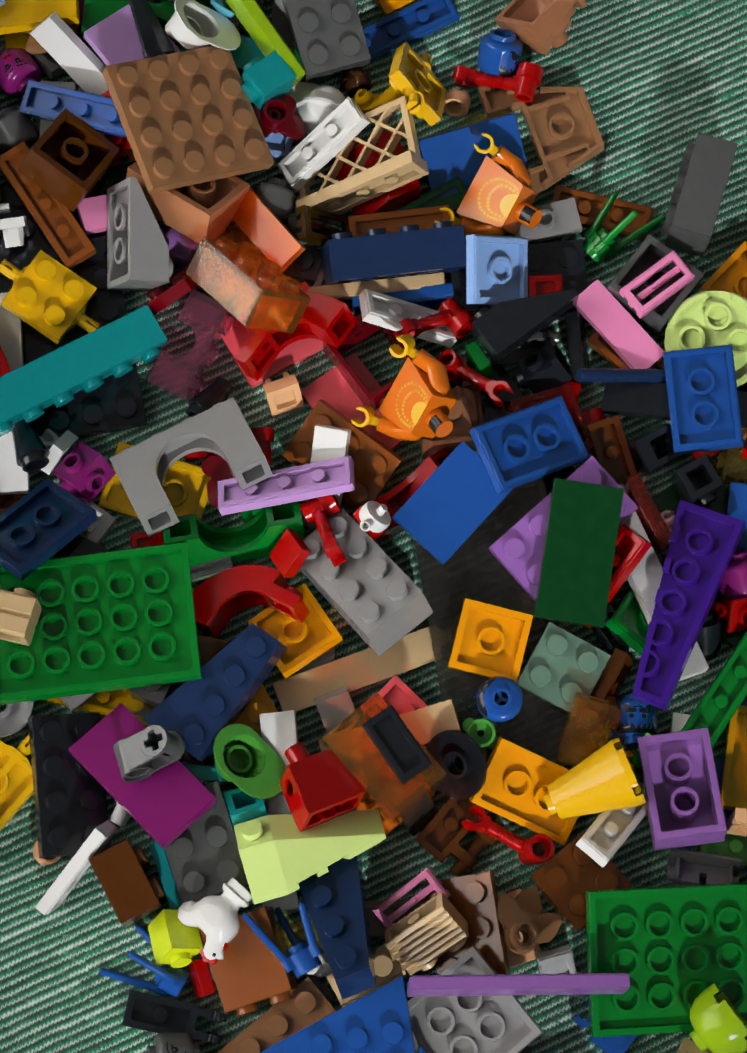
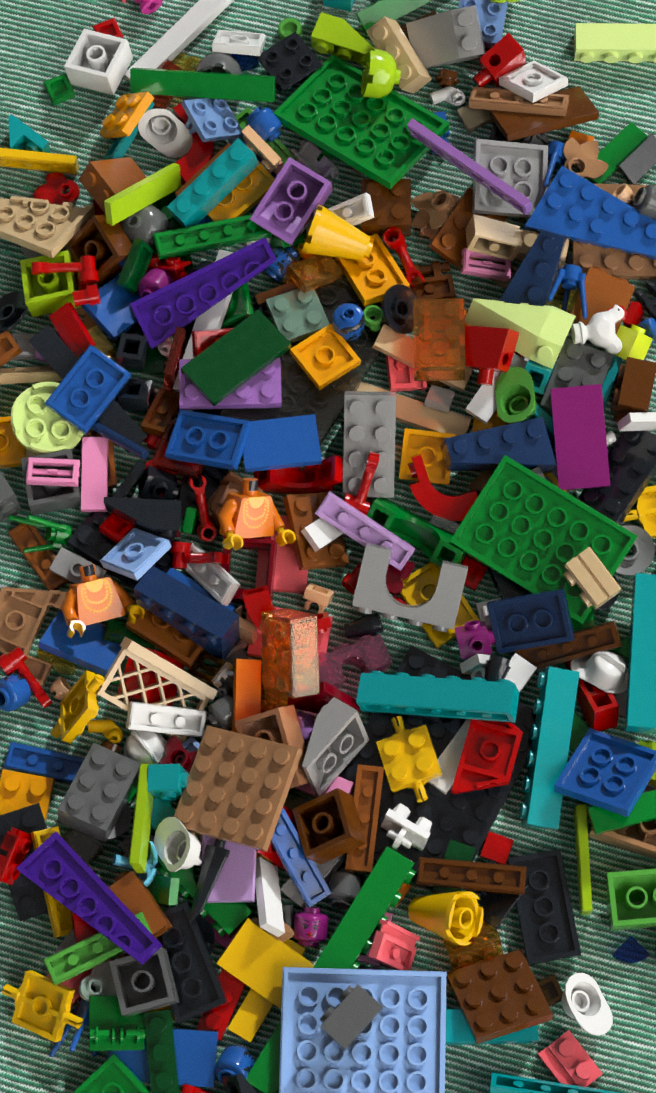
camera: 135 degrees left, 5 degrees down
dark grey piece [113,724,185,782] -> none
red tile [269,529,311,579] -> none
white piece [359,501,391,533] -> none
black tile [362,705,433,785] -> none
light grey tile [535,944,577,974] -> none

